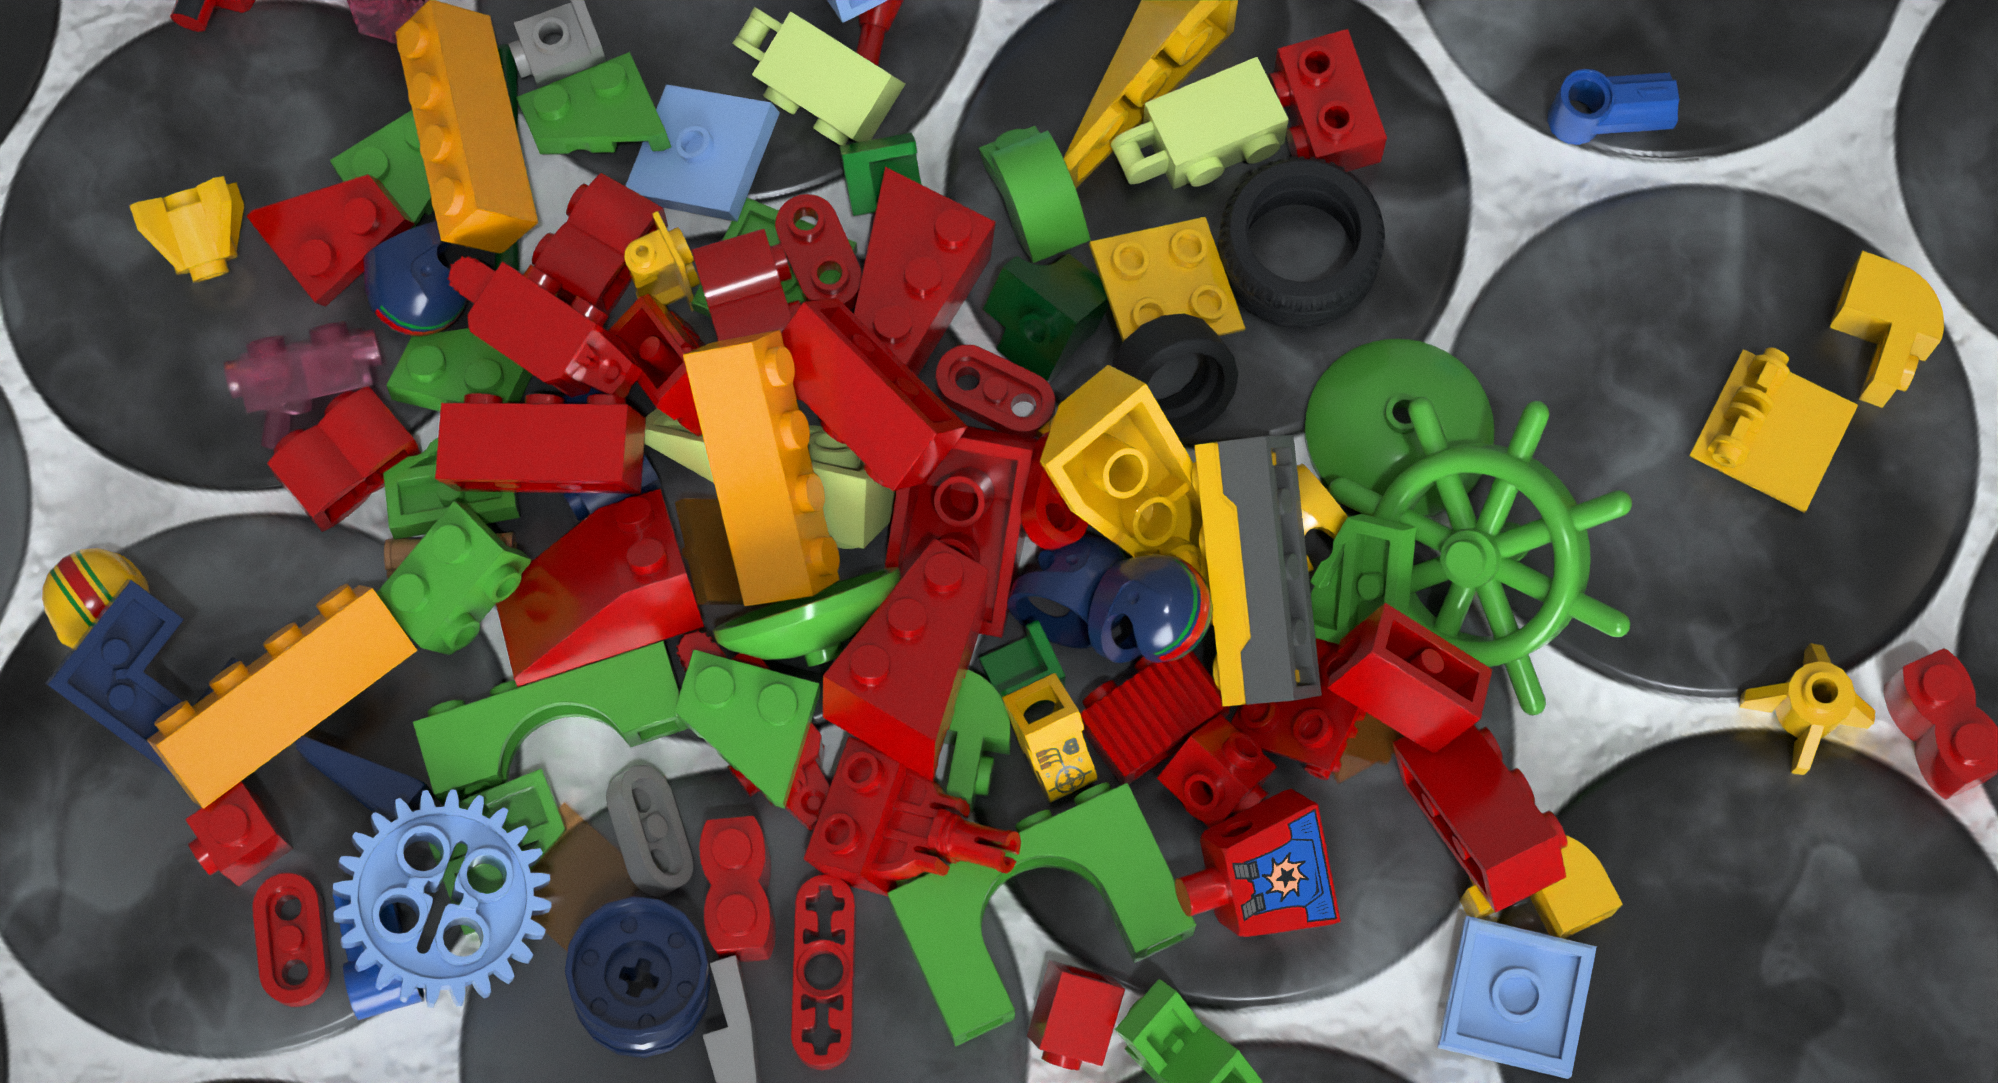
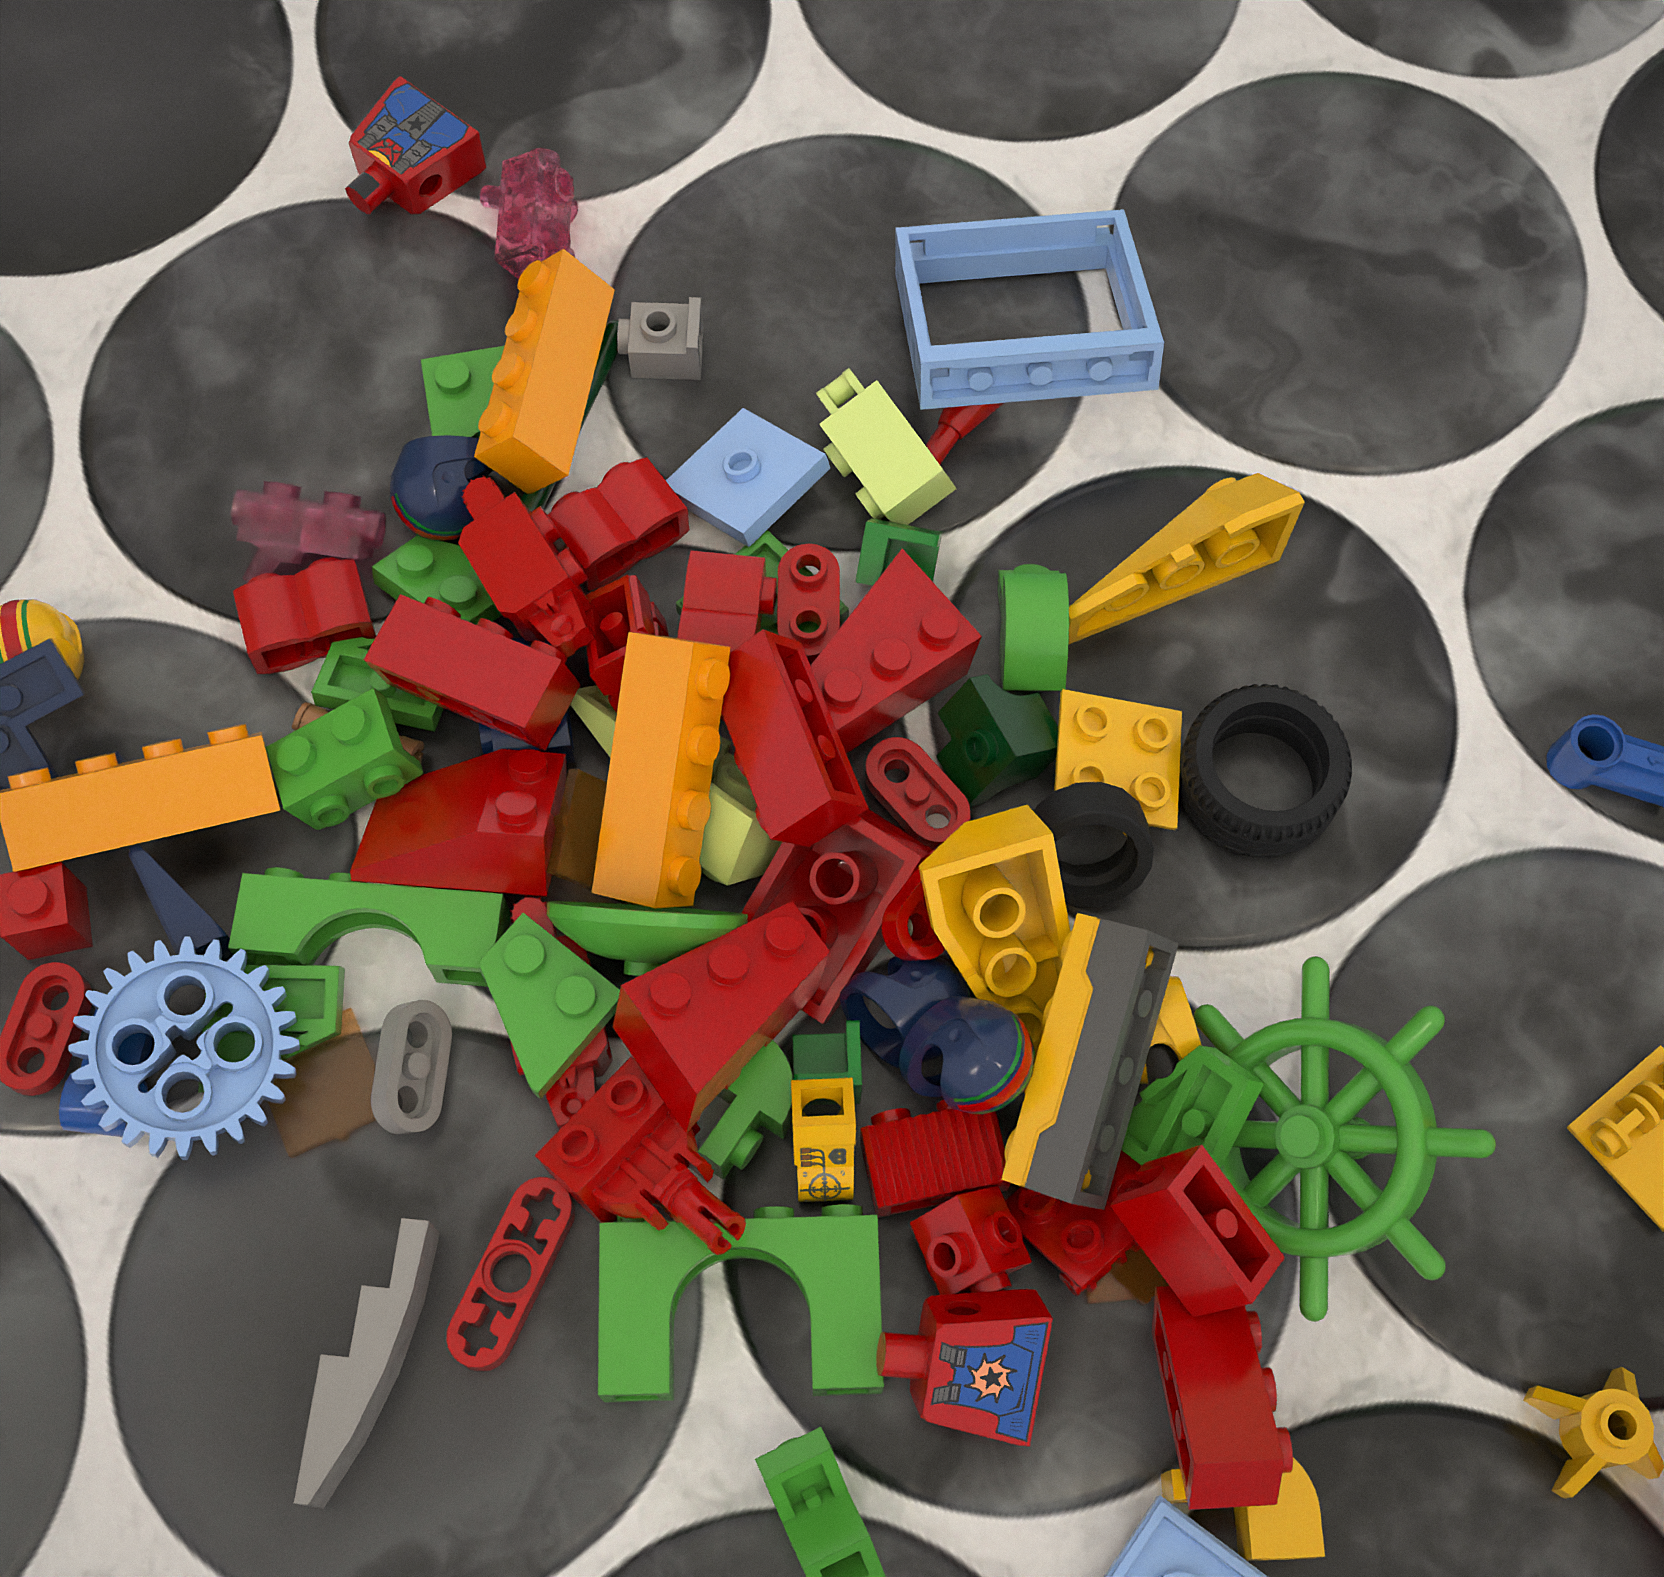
camera: 20 degrees right, 5 degrees down
yellow brick [129,176,244,283] -> none
red wing [246,174,415,307] -> none
bright green wing [516,52,671,154] -> none
dark blue wheel [565,896,711,1058] -> none
yellow hinge [624,211,700,312] -> none
red brick [699,816,776,962] -> none
red brick [1027,960,1125,1070] -> none
yellowish green brick [1111,57,1289,190] -> none
red brick [1267,29,1387,172] -> none
bright green dish [1304,339,1494,518] -> none

